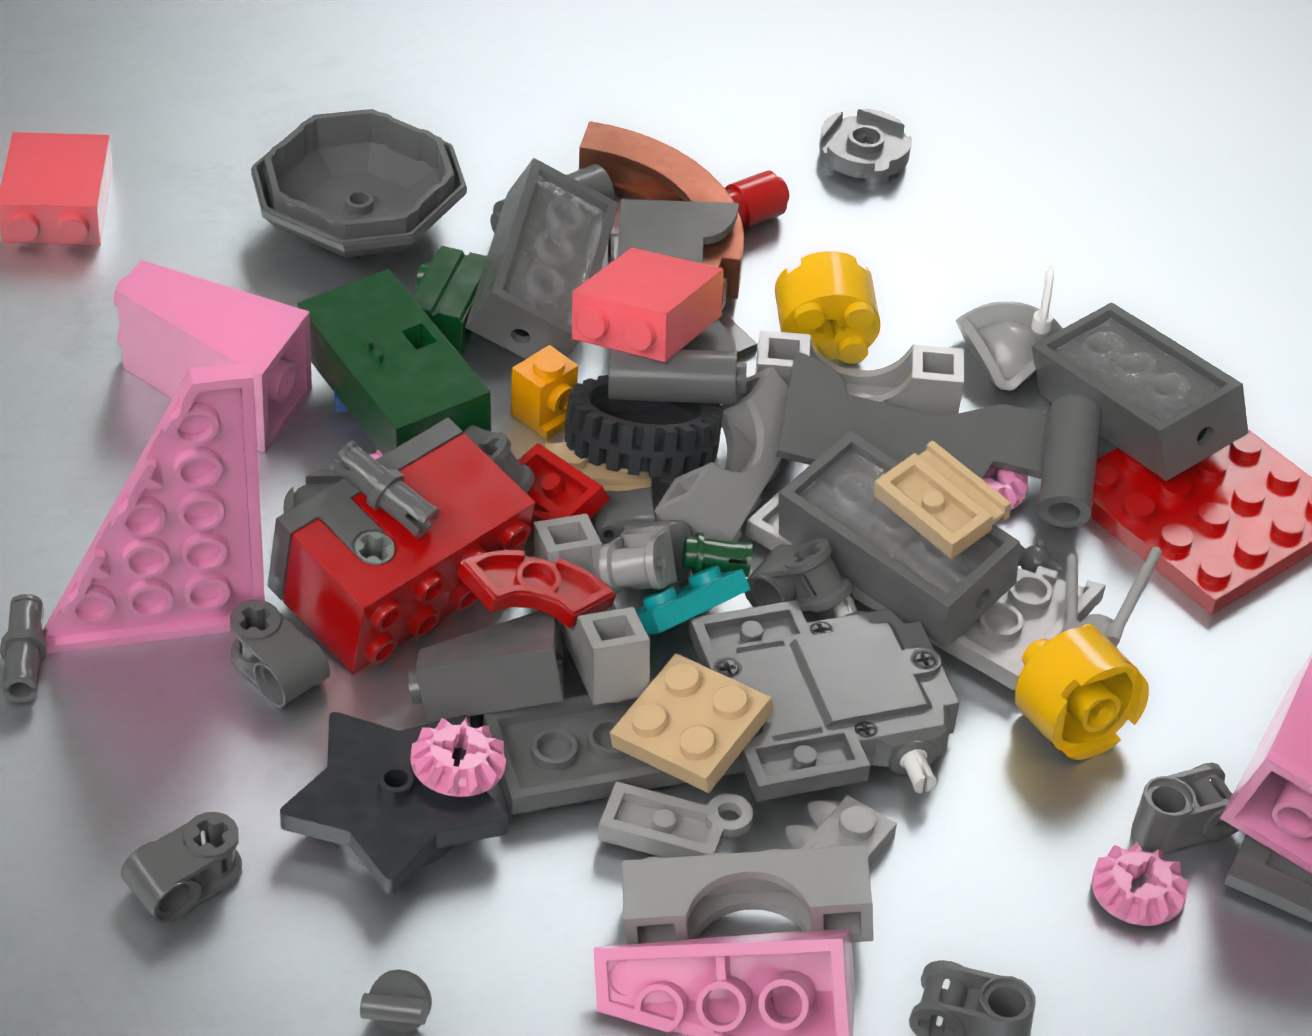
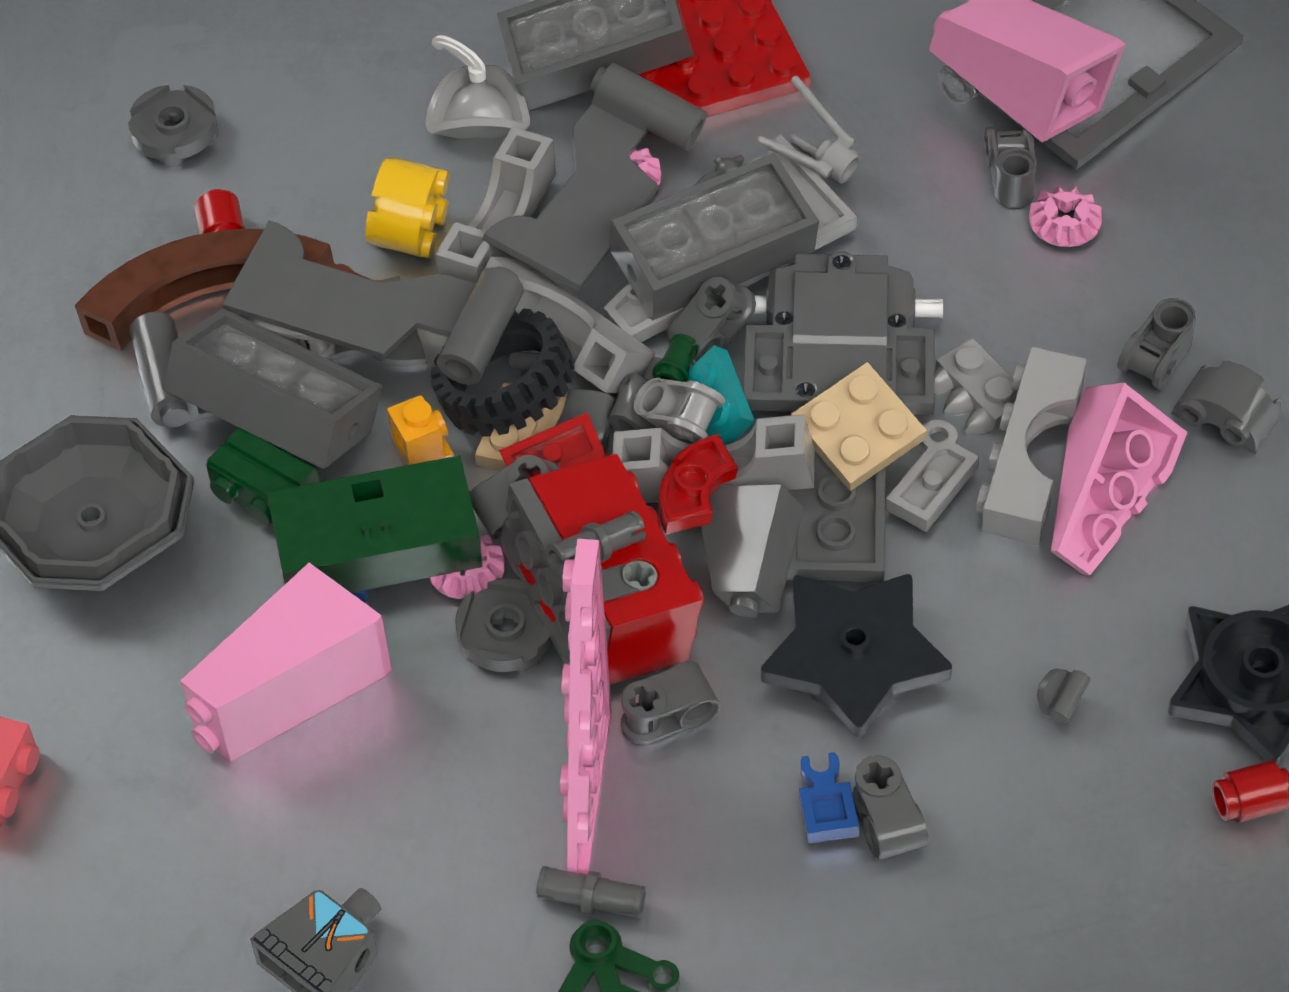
camera: 65 degrees left, 10 degrees up
bright pink gear [411,717,506,797] -> none
coral brick [572,248,723,362] -> none
tan plate [874,440,1011,559] -> none
yellow brick [1015,624,1149,760] -> none
none -> blue plate [799,752,859,844]

